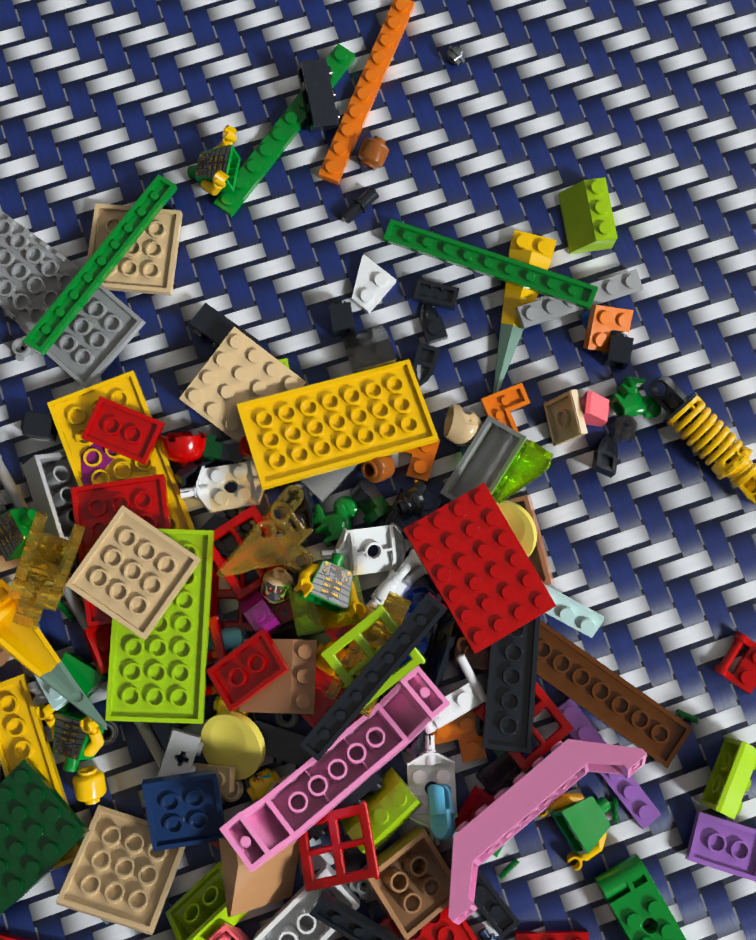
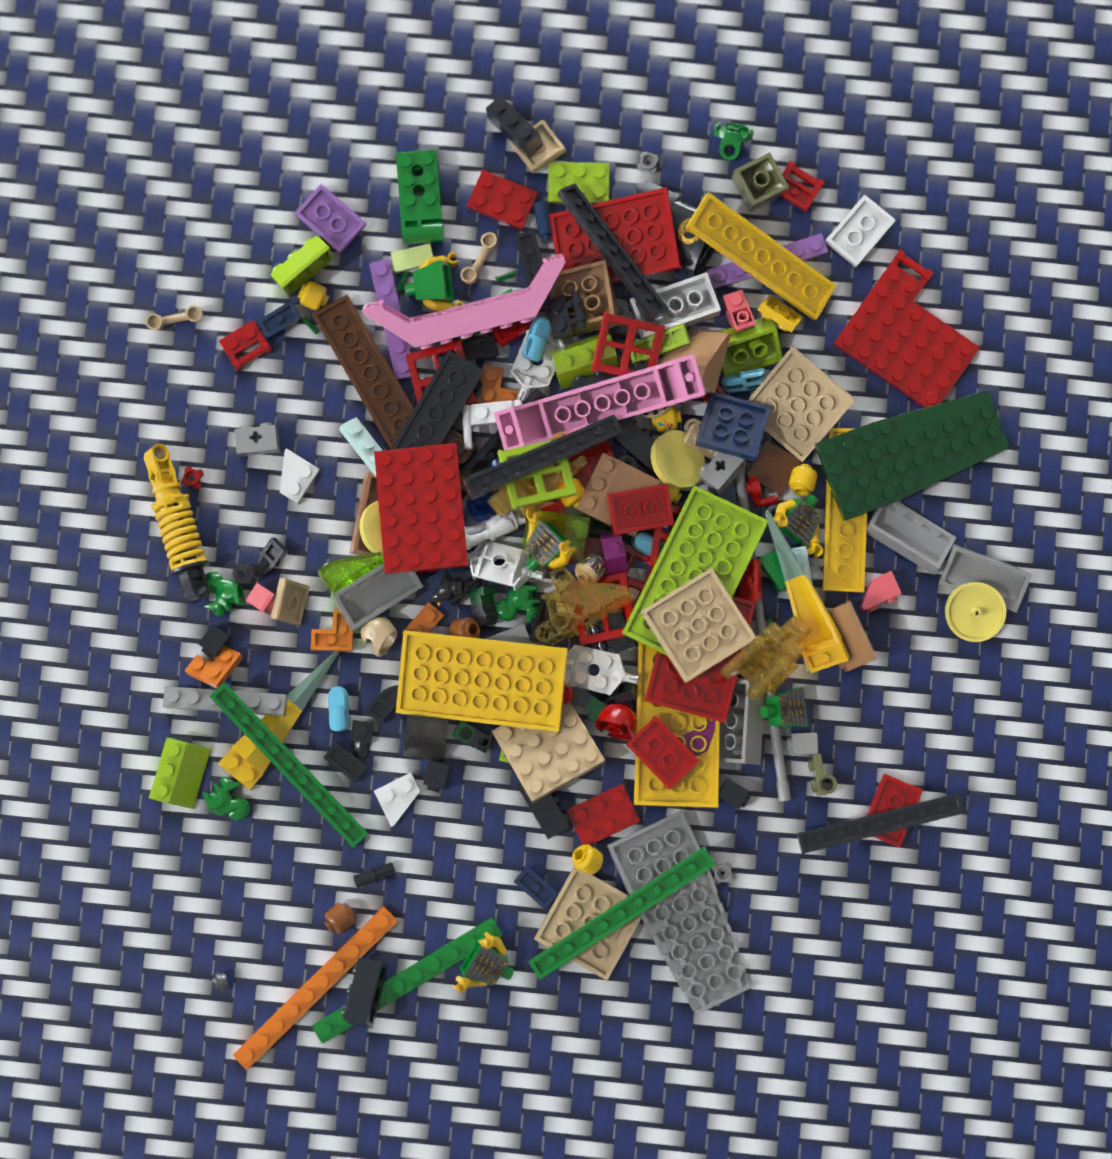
camera: 150 degrees left, 5 degrees up
none -> red plate [181,467,204,489]
none -> green animal [202,777,250,821]
none -> light grey brick [234,423,280,457]
none -> dark blue plate [257,300,303,340]
none -> white wing [280,448,320,504]
none -> yellow head [297,281,329,311]
none -> medium azure arm [328,686,350,731]
none -> yellowish green tile [391,244,433,273]
none -> leg [451,720,493,754]
none -> tan bar [460,232,498,284]
none -> dark blue plate [513,865,559,910]
none -> black plate [545,291,587,341]
none -> red plate [566,783,640,845]
none -> yellow head [572,844,603,875]
none -> lime plate [631,324,691,363]
none -> medium azure arm [721,368,765,393]
none -> red plate [745,475,779,508]
none -> reddish brown tile [746,440,801,496]

